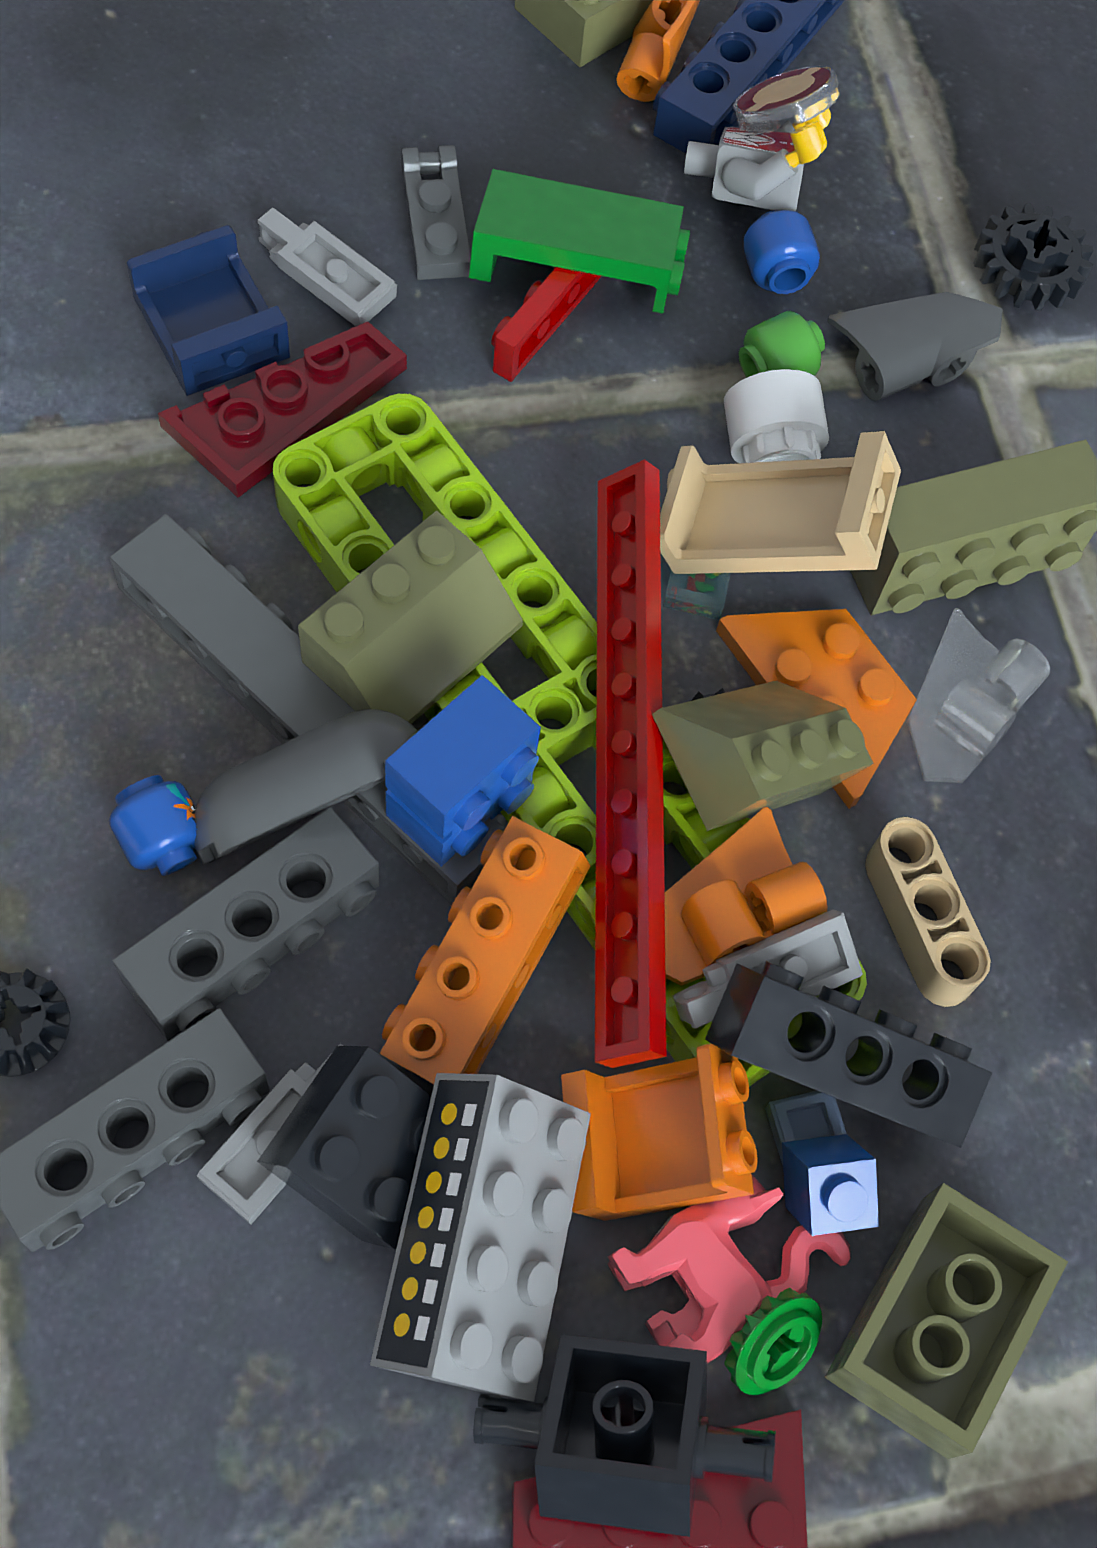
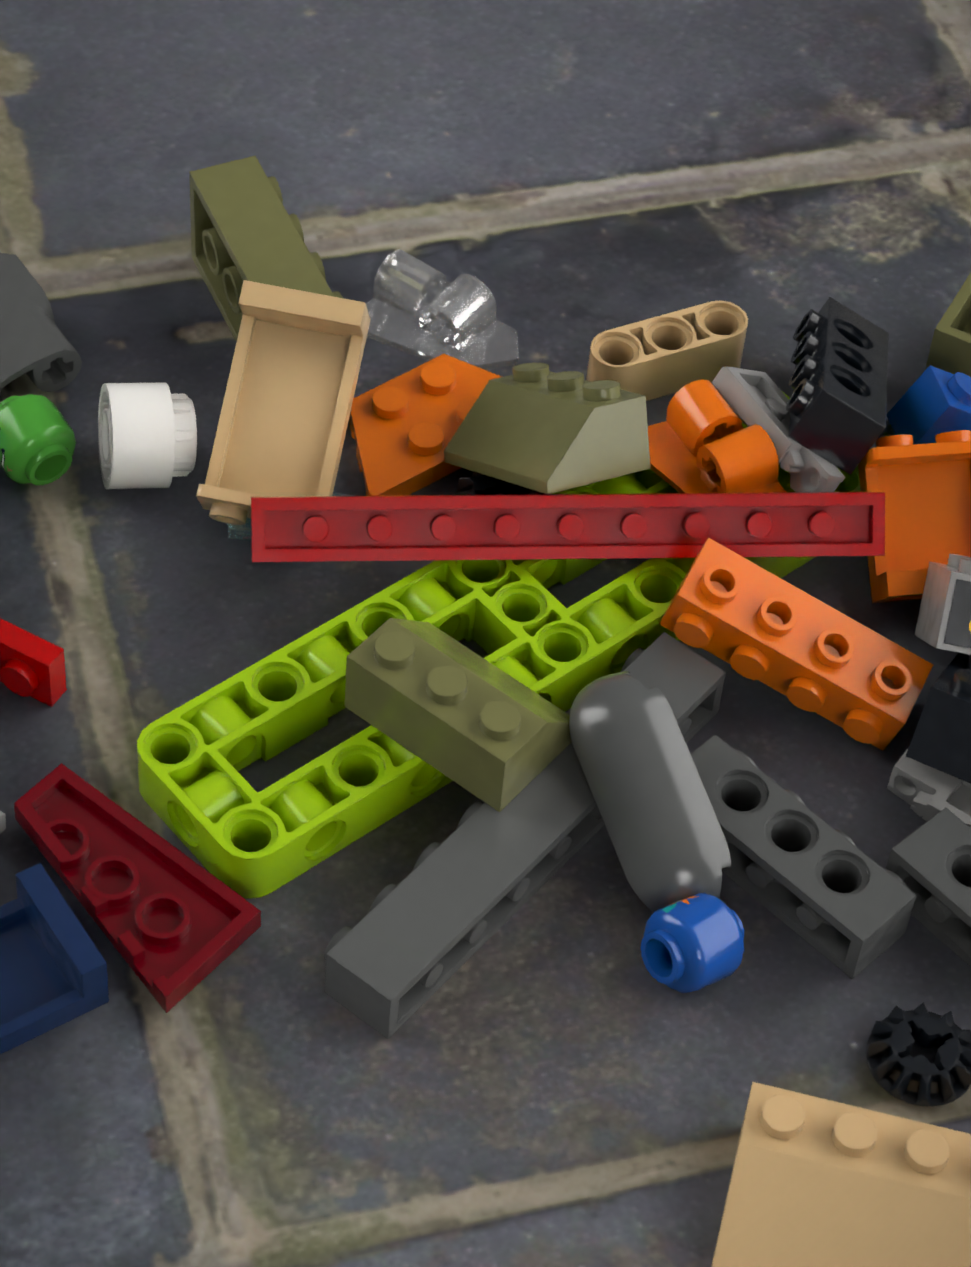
camera: 90 degrees left, 15 degrees down
blue piece [385,675,541,867] -> none

